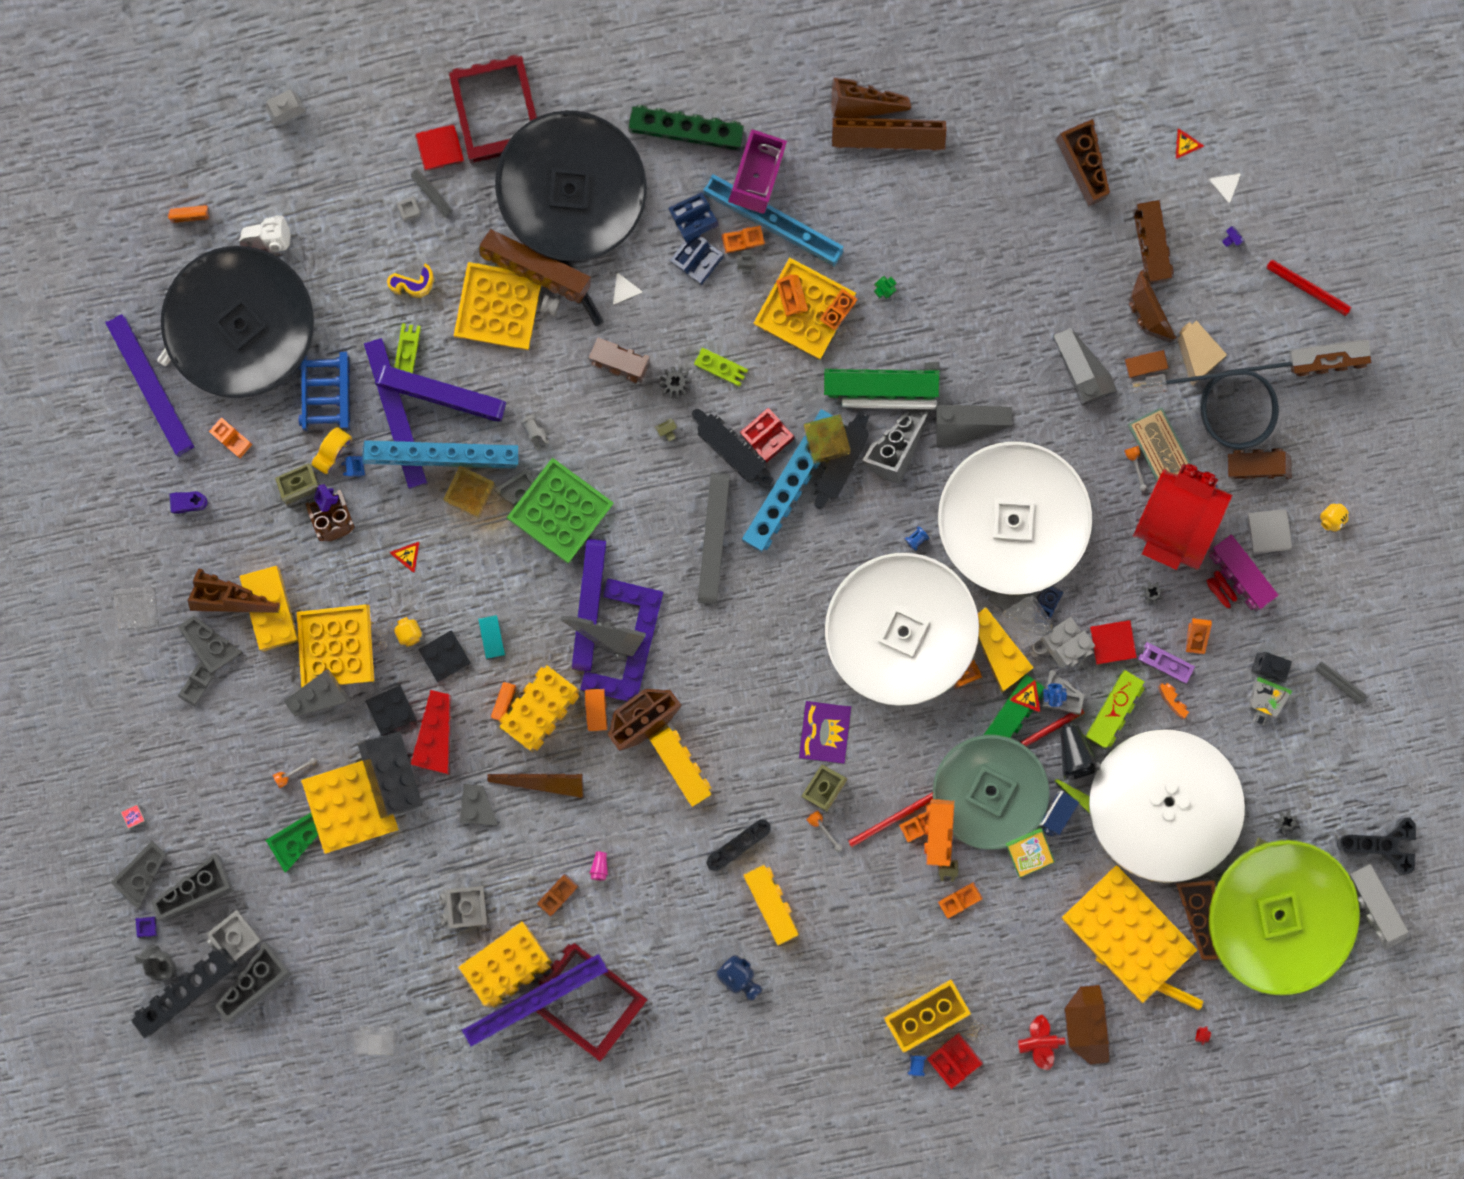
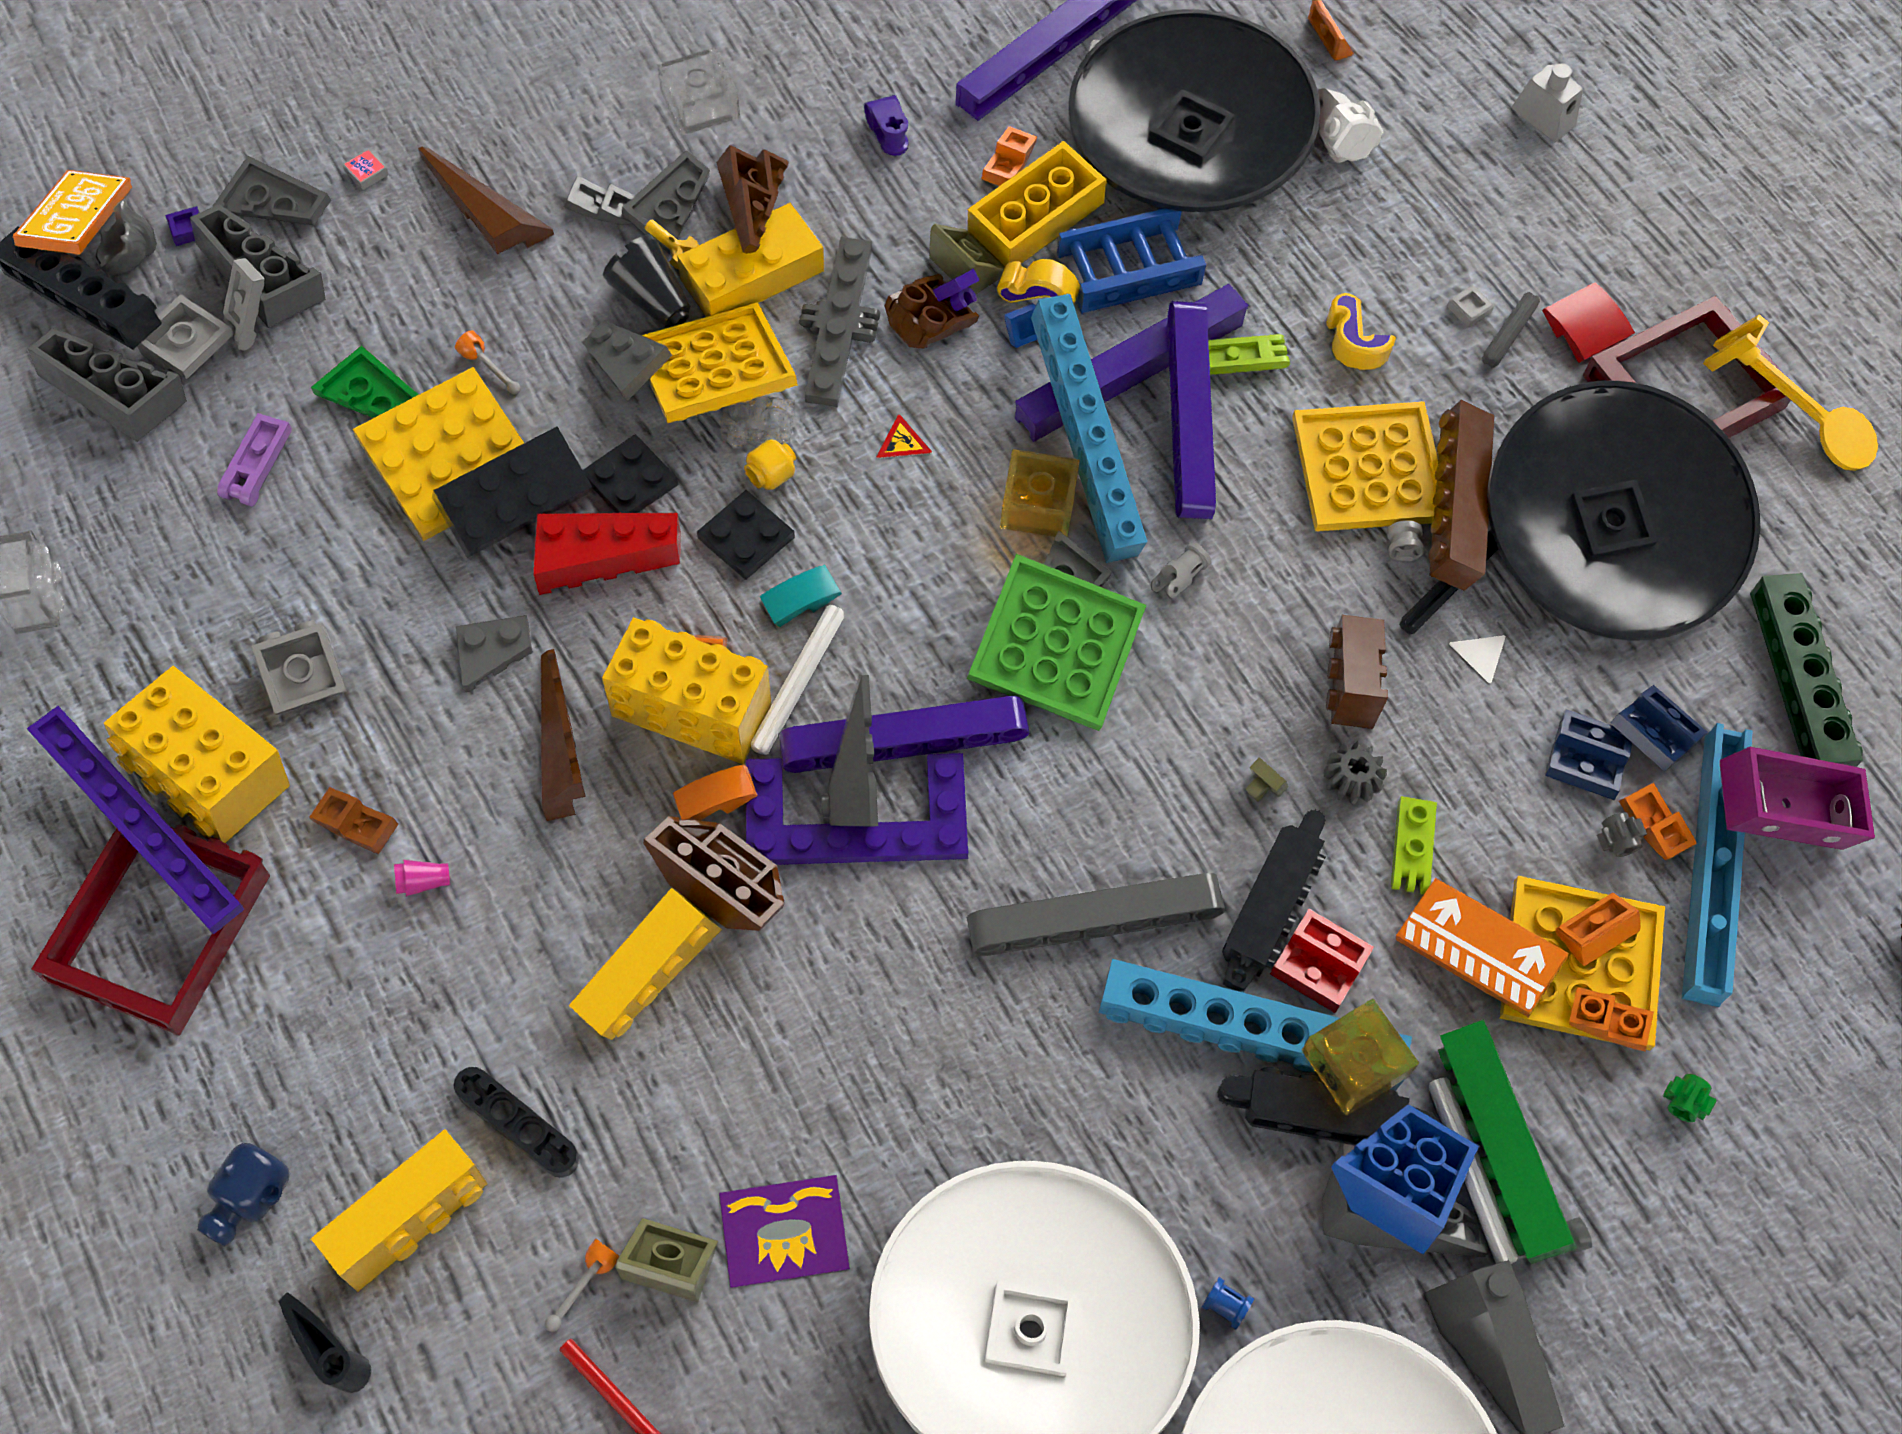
camera: 70 degrees right, 20 degrees down
none -> tile [13,170,132,255]
none -> medium lavender plate [217,413,292,506]
none -> light grey hinge [223,258,265,351]
none -> black piece [278,1292,371,1393]
none -> reddish brown wedge [418,146,554,255]
none -> black cone [603,235,691,328]
none -> yellow bar [645,220,699,269]
none -> white axle [751,605,844,755]
none -> dark grey hinge [799,237,881,407]
none -> yellow brick [968,141,1106,266]
none -> blue wedge [1331,1104,1479,1255]
none -> orange tile [1396,878,1569,1018]
none -> yellow piece [1703,314,1878,471]

